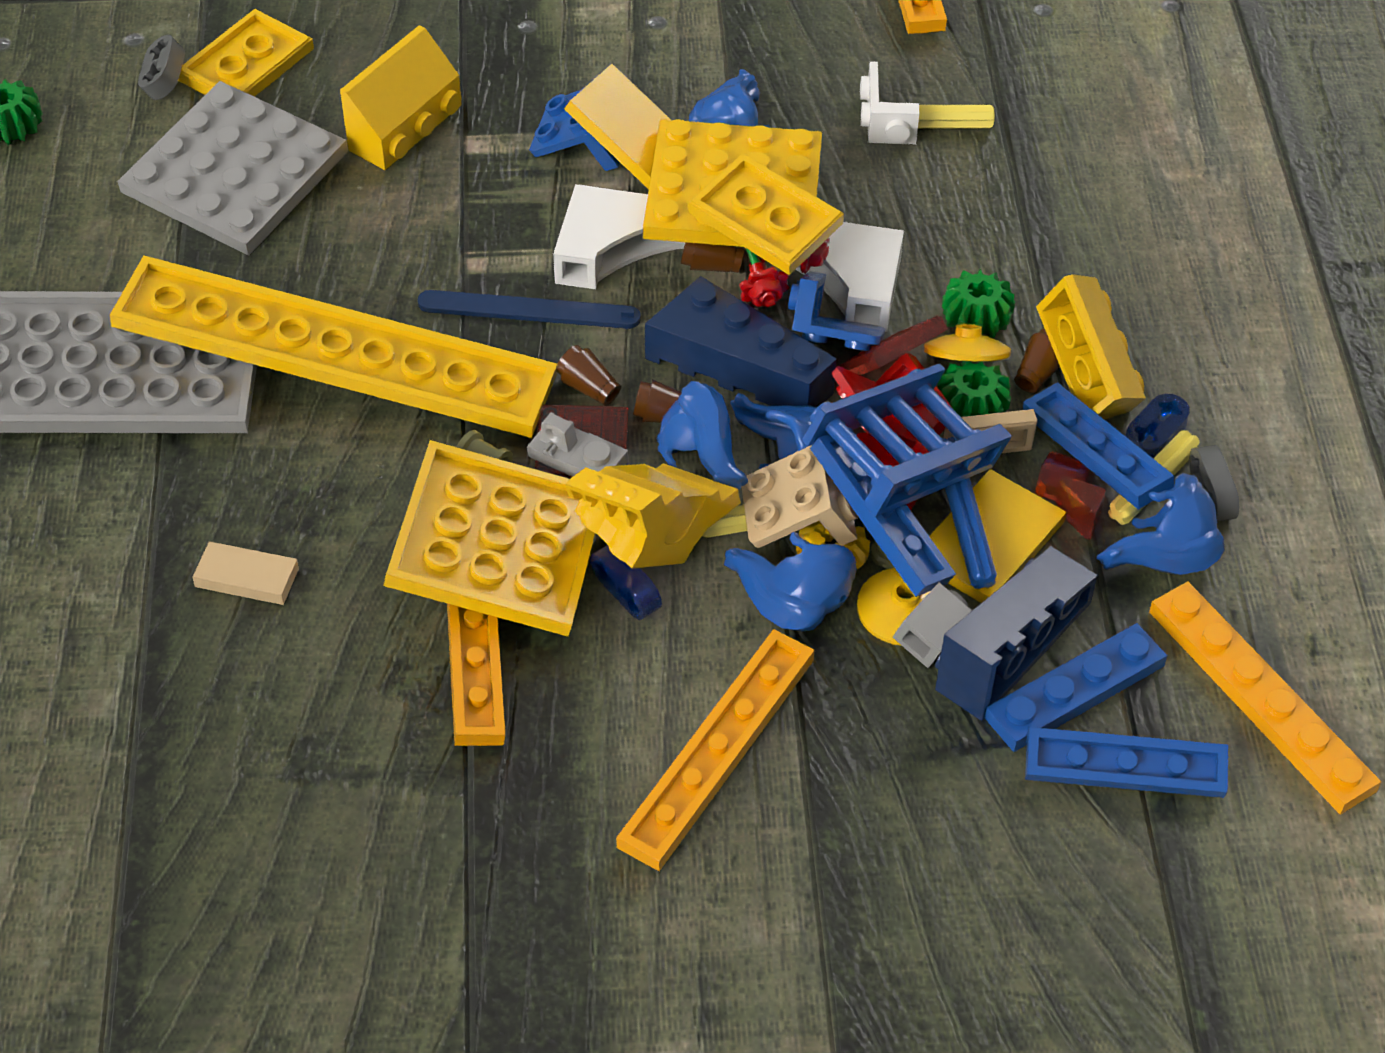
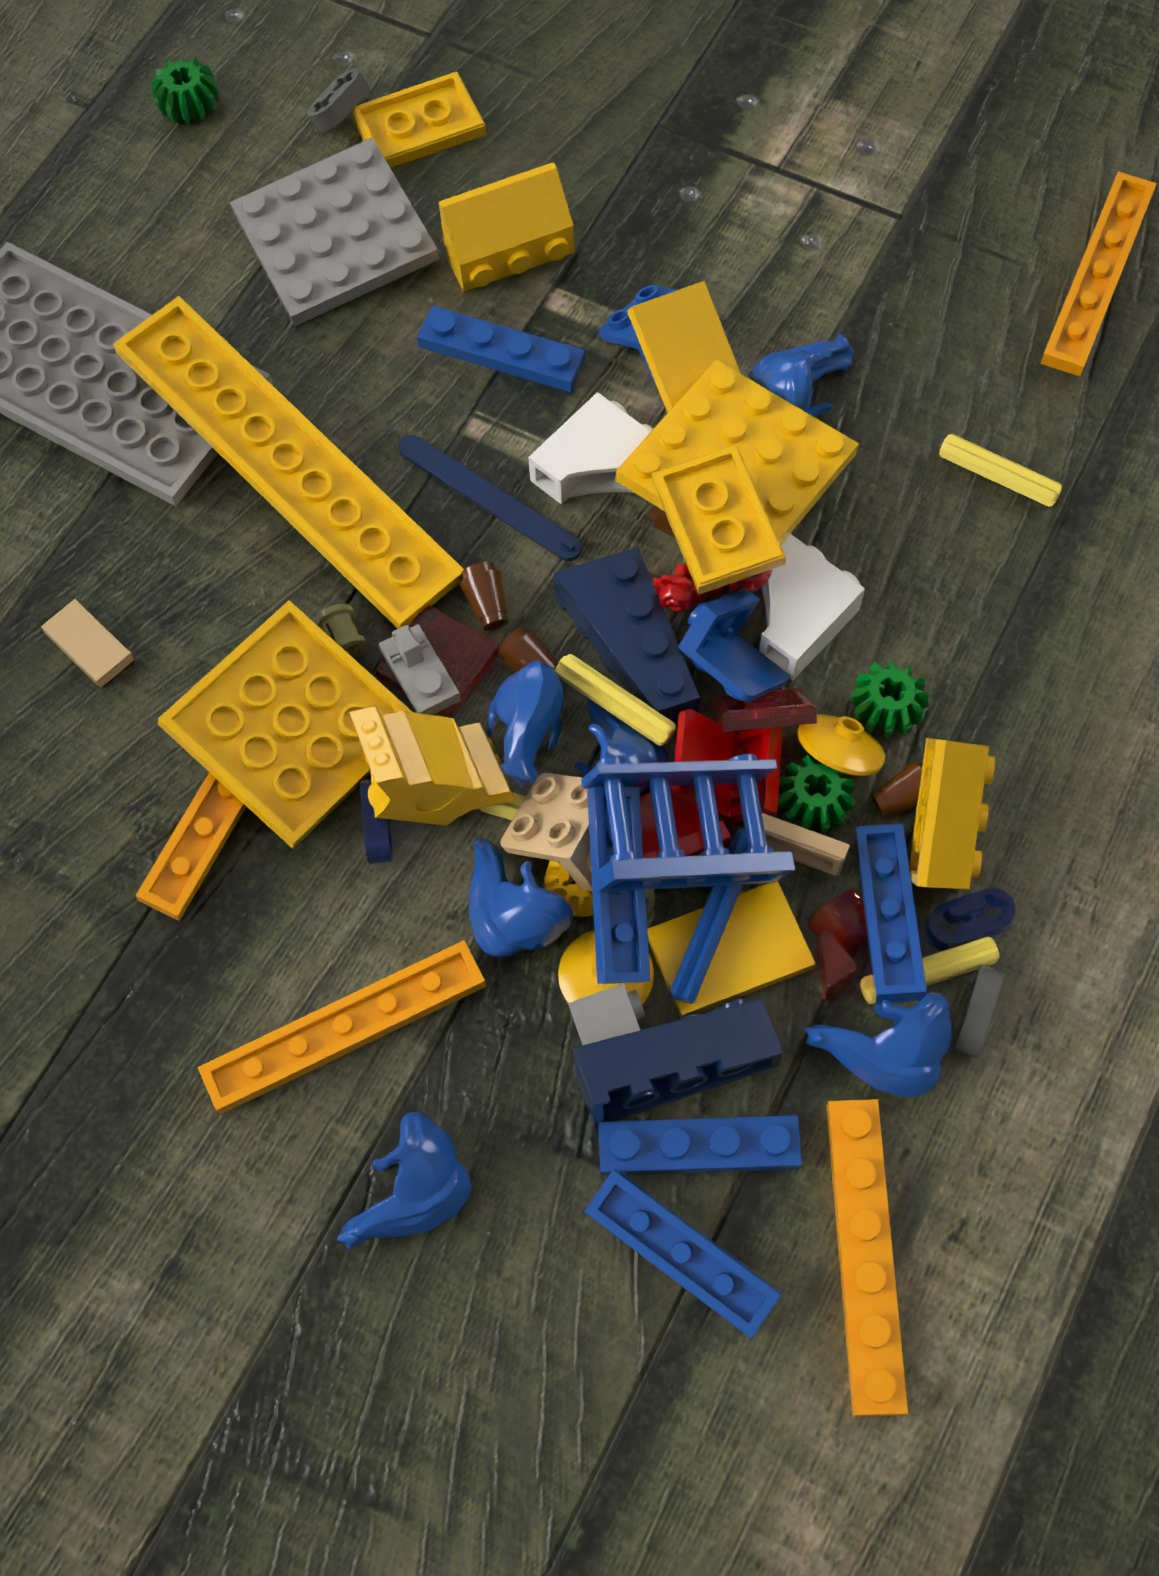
camera: 35 degrees right, 15 degrees up
white bracket [860,62,919,144] -> none
none -> blue piece [337,1111,472,1250]
none -> blue plate [417,306,586,392]
none -> light yellow axle [555,654,676,746]

